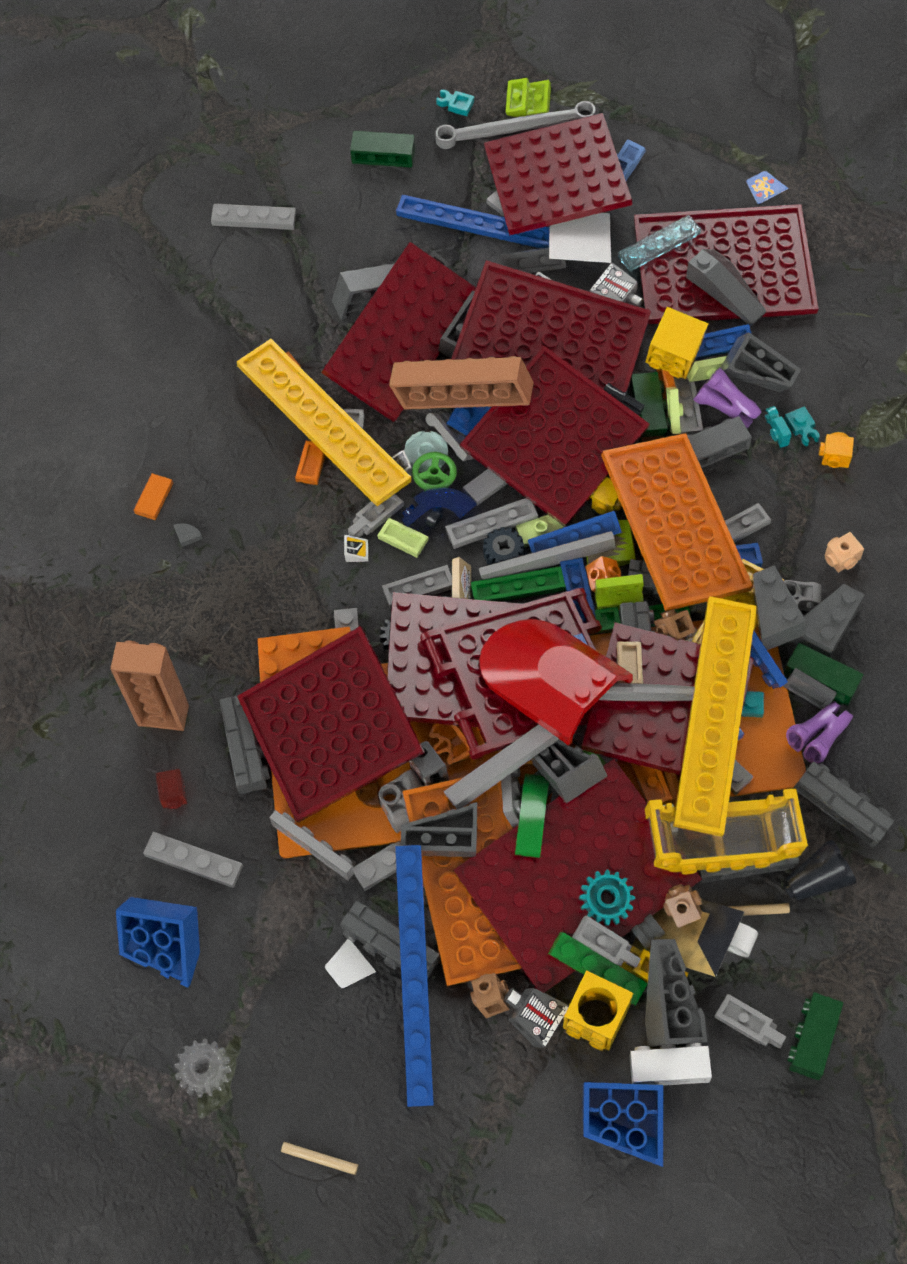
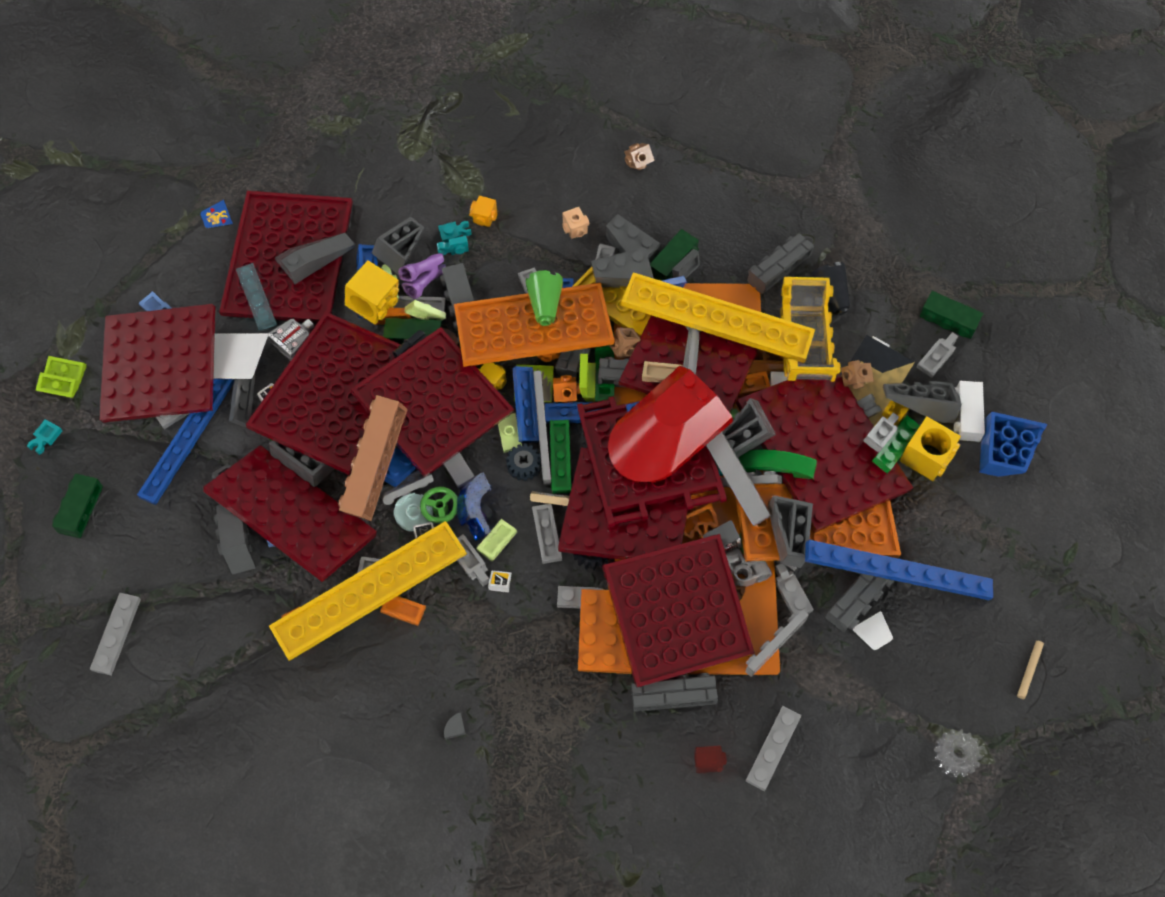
camera: 85 degrees left, 0 degrees up
nougat brick [111,641,189,731] -> none
blue wedge [116,897,200,988] -> none
orange tile [134,473,173,520] -> none
light grey piece [436,101,595,149] -> none
light grey plate [445,498,538,549] -> none
medium nougat brick [471,973,510,1018] -> none
torso [504,988,569,1048] -> none
teal gear [579,870,635,926] -> none
tan bar [728,903,790,916] -> none
medium lavender piece [786,701,853,764] -> none
none -> bright green cone [526,270,563,326]

